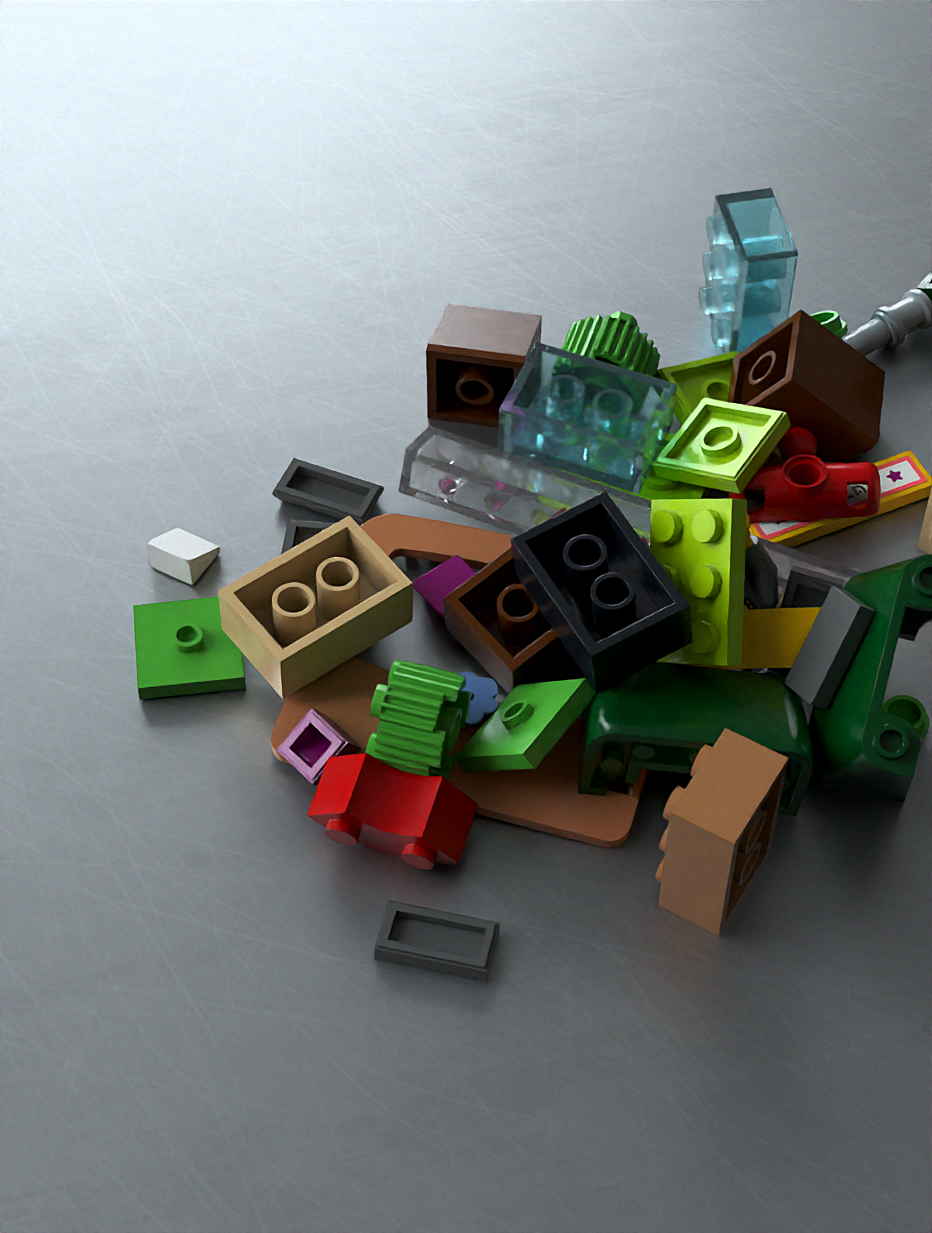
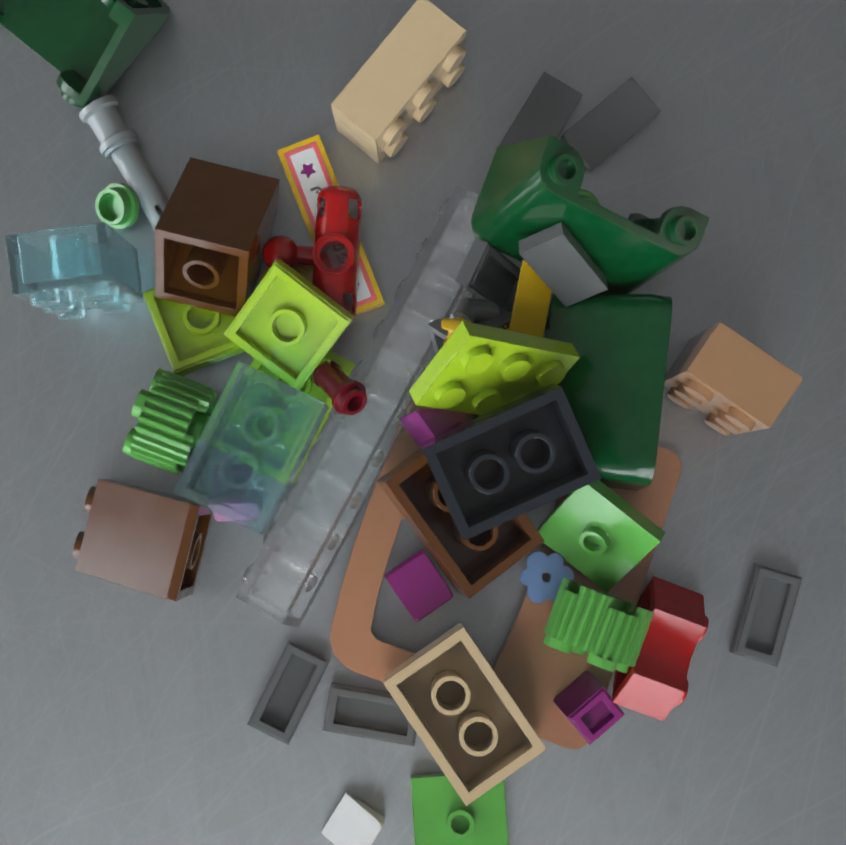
camera: 85 degrees left, 35 degrees up
none -> dark red pin [313,361,368,416]

